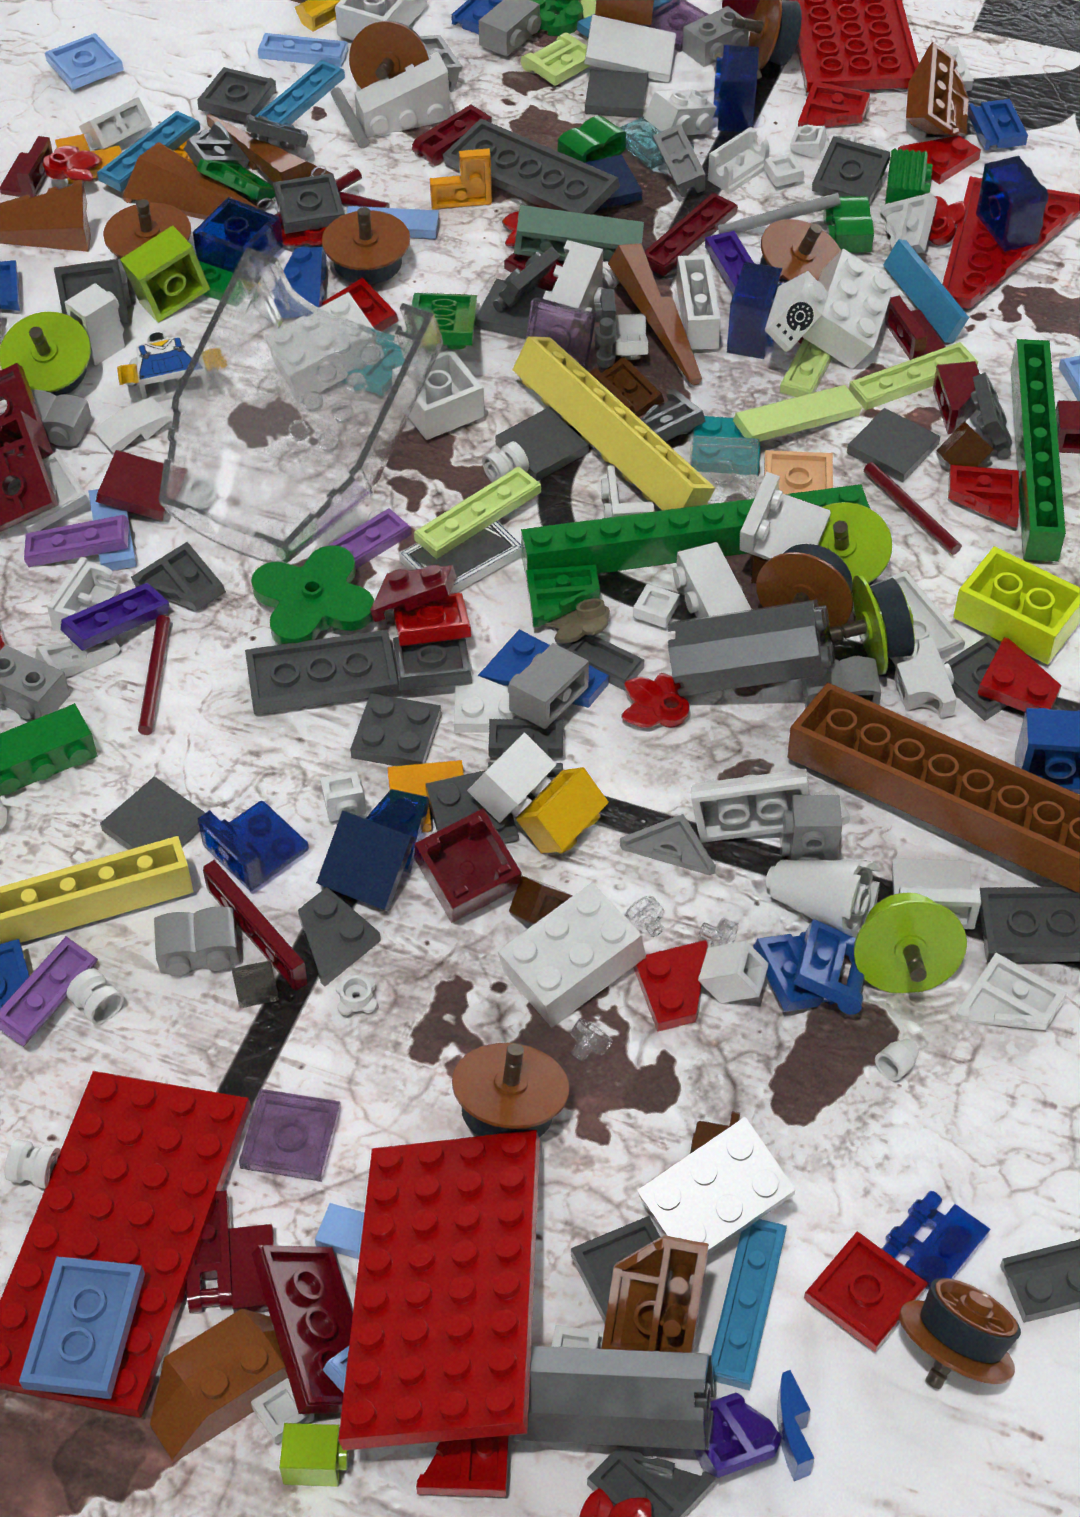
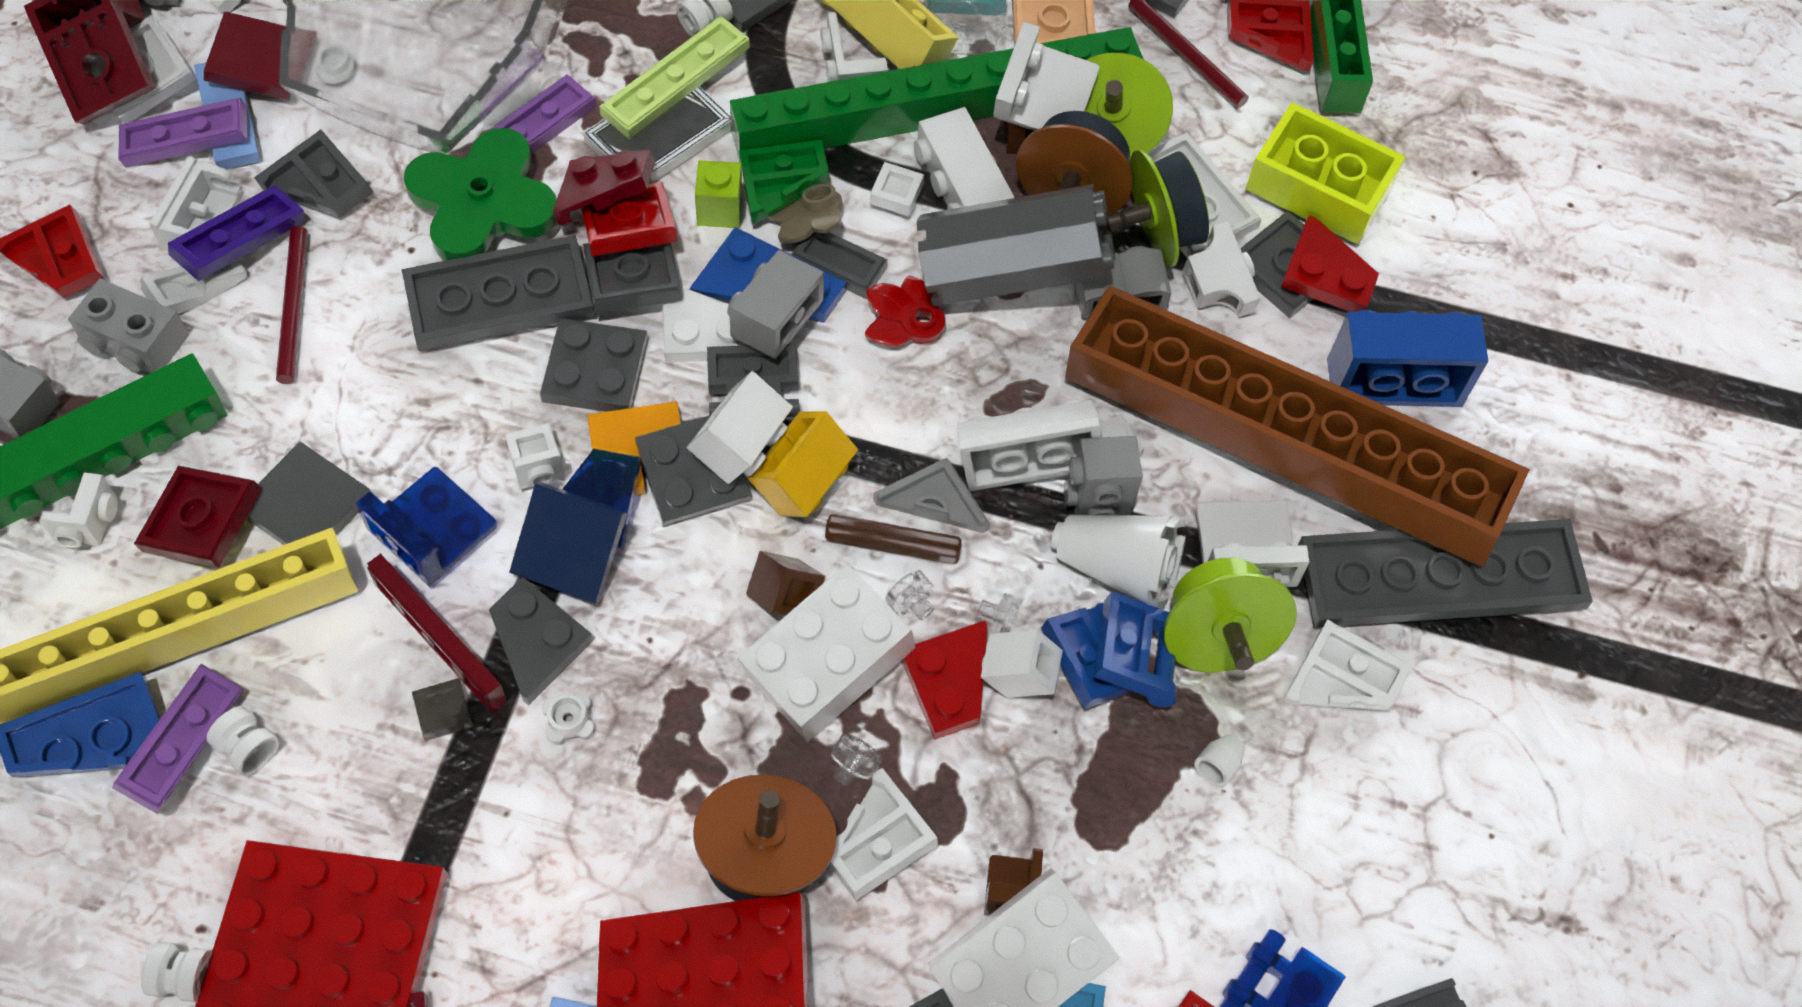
camera: 10 degrees left, 10 degrees up
light grey brick [154,907,239,976] -> none
clear purple tile [239,1089,341,1182] -> none
dark red container [414,808,522,923] -> none
none -> dark red tile [134,465,262,568]
none -> lime brick [695,160,743,228]
none -> reddish brown axle [825,514,962,564]
none -> white wing [829,768,938,901]

